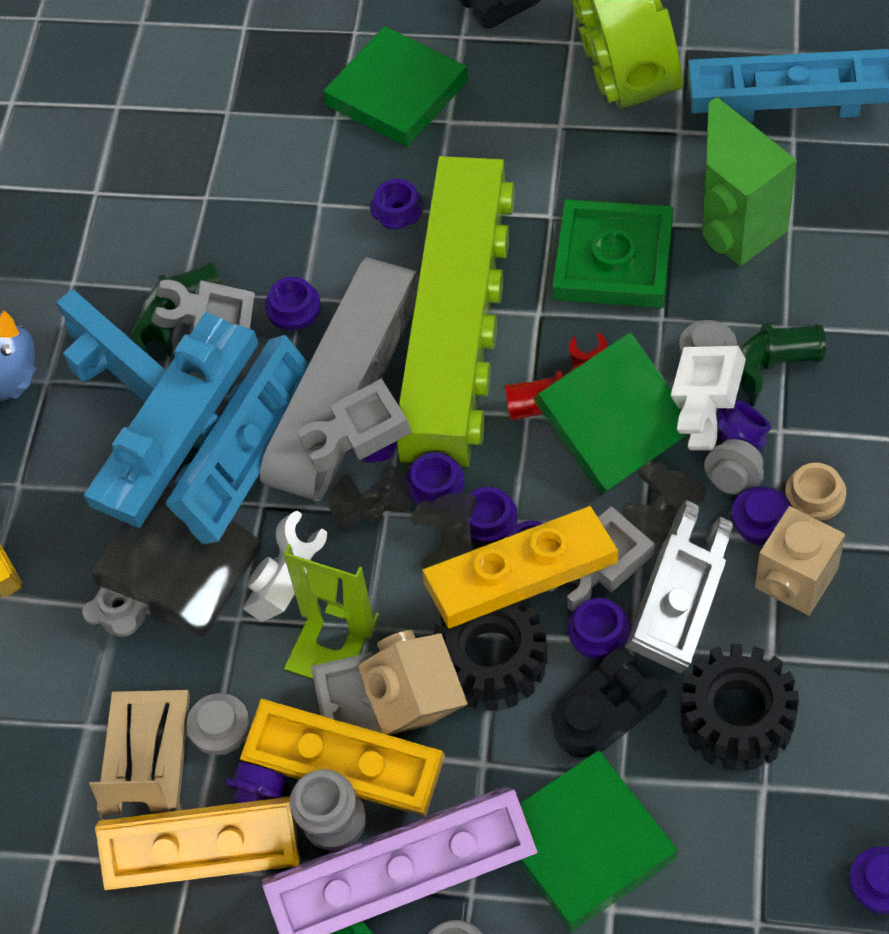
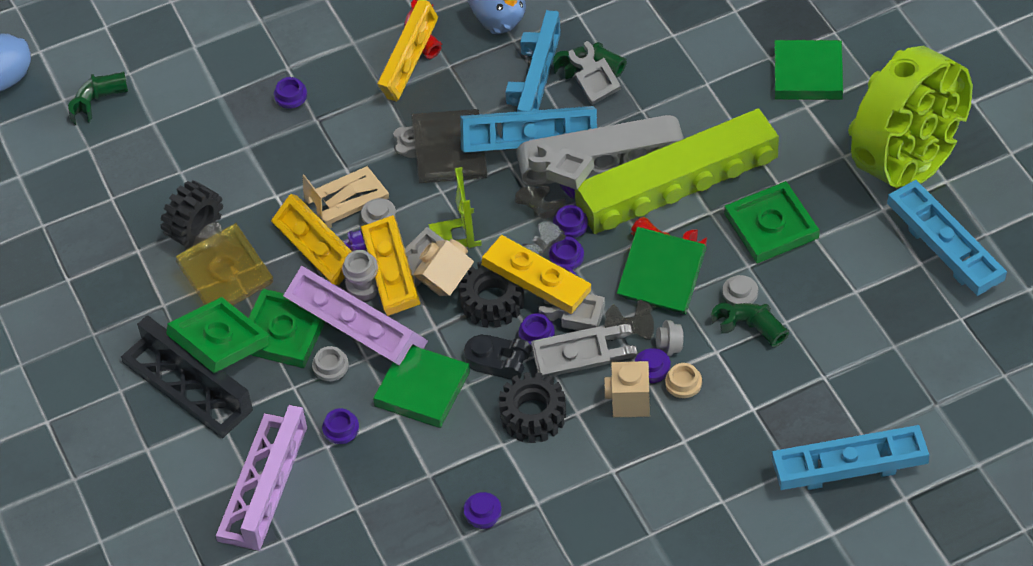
camera: 55 degrees right, 5 degrees down
dark azure hinge [84,312,258,529] -> none
white plate [242,511,327,622] -> none
dark purple plate [265,277,321,330] -> none
dark purple plate [370,179,423,229] -> none
white plate [671,346,746,450] -> none
bright green slope [702,97,797,267] -> none
dark purple plate [716,400,771,452] -> none

